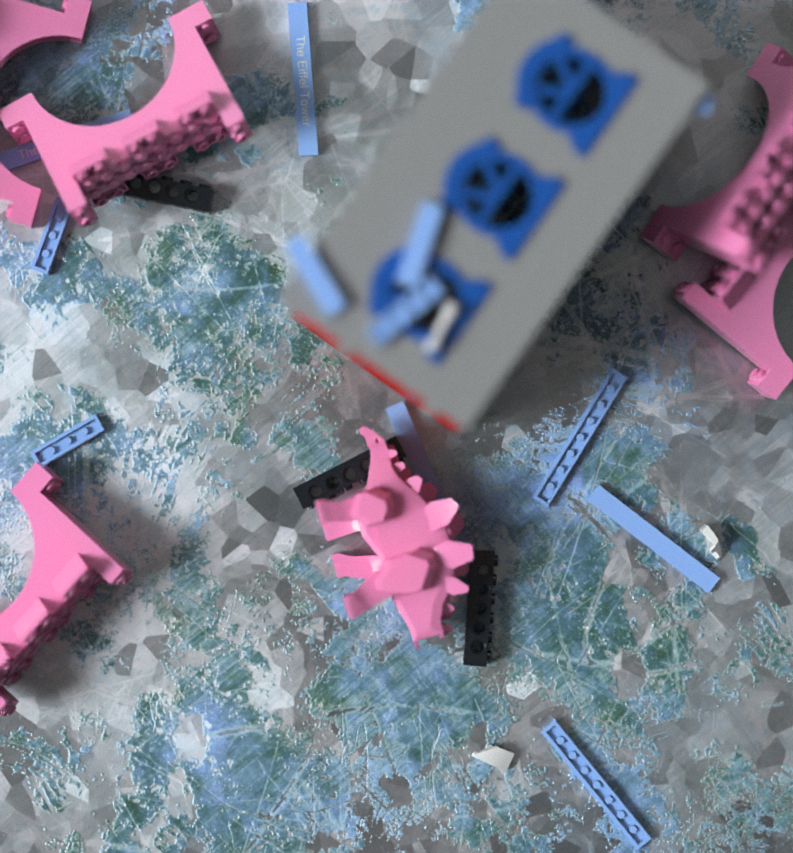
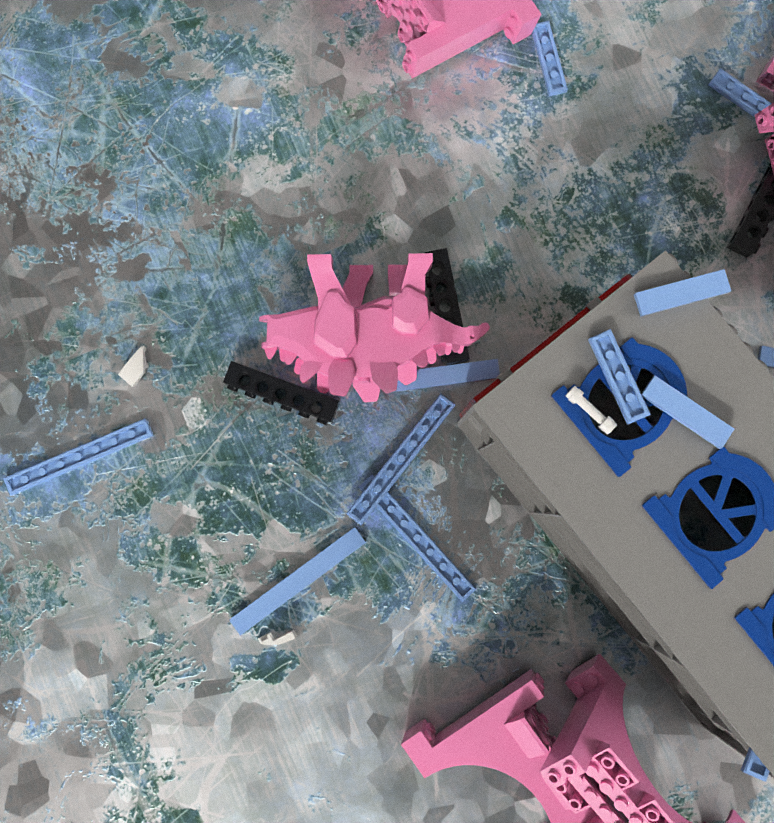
camera: 110 degrees right, 5 degrees down
none -> light blue tile [346,394,455,525]

